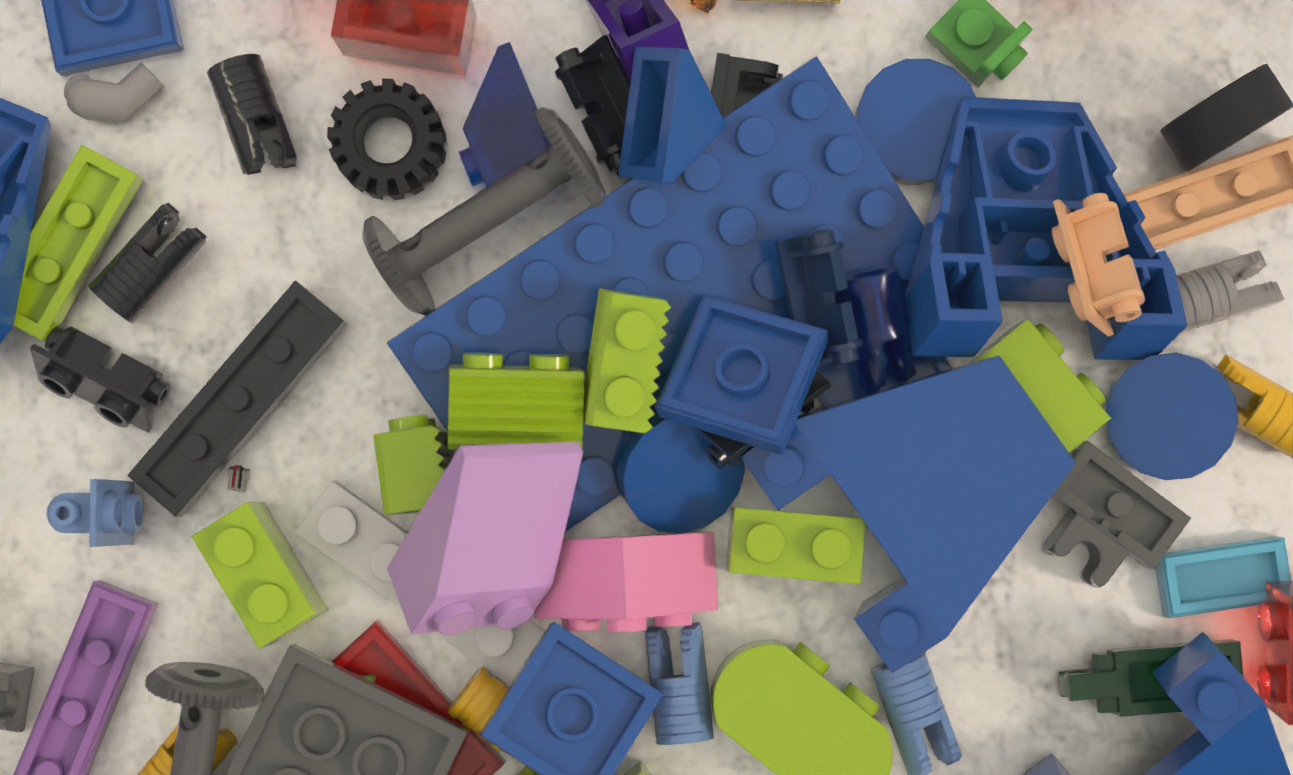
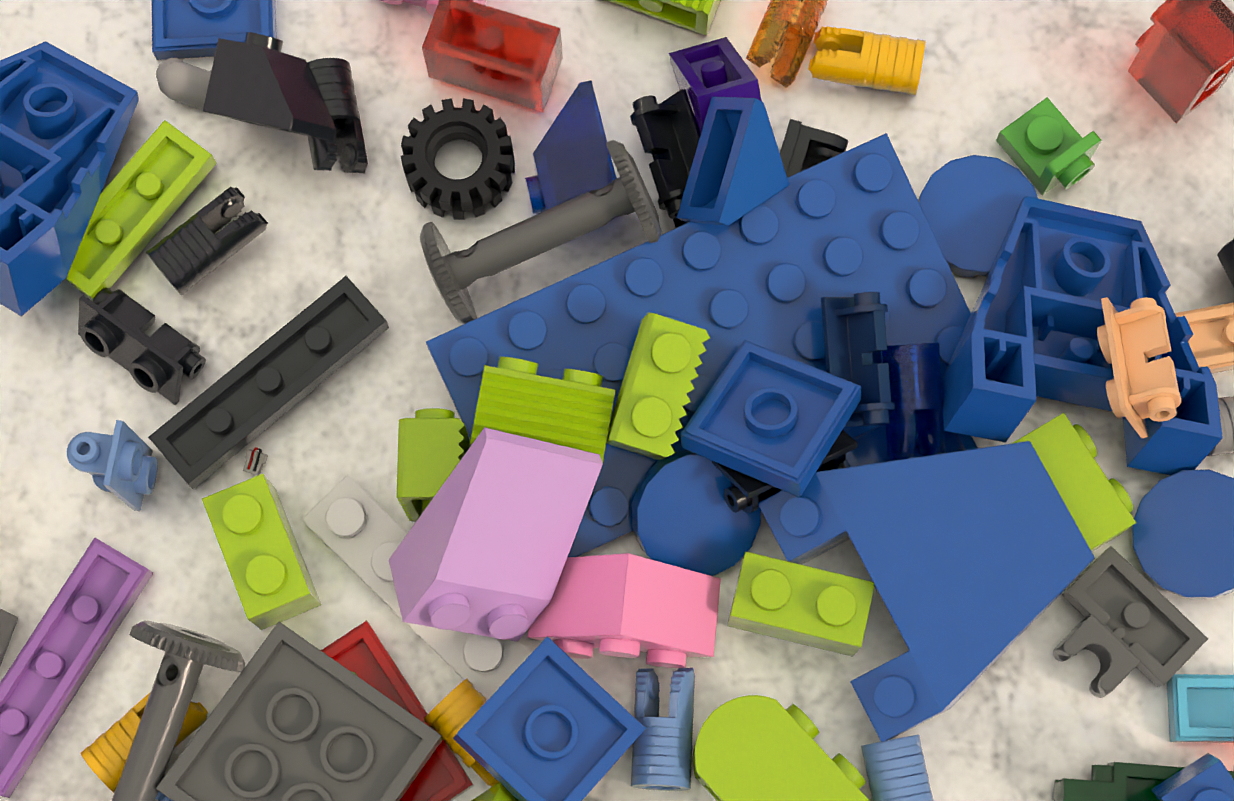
camera: 15 degrees right, 10 degrees down
none -> black slope [203,32,336,142]

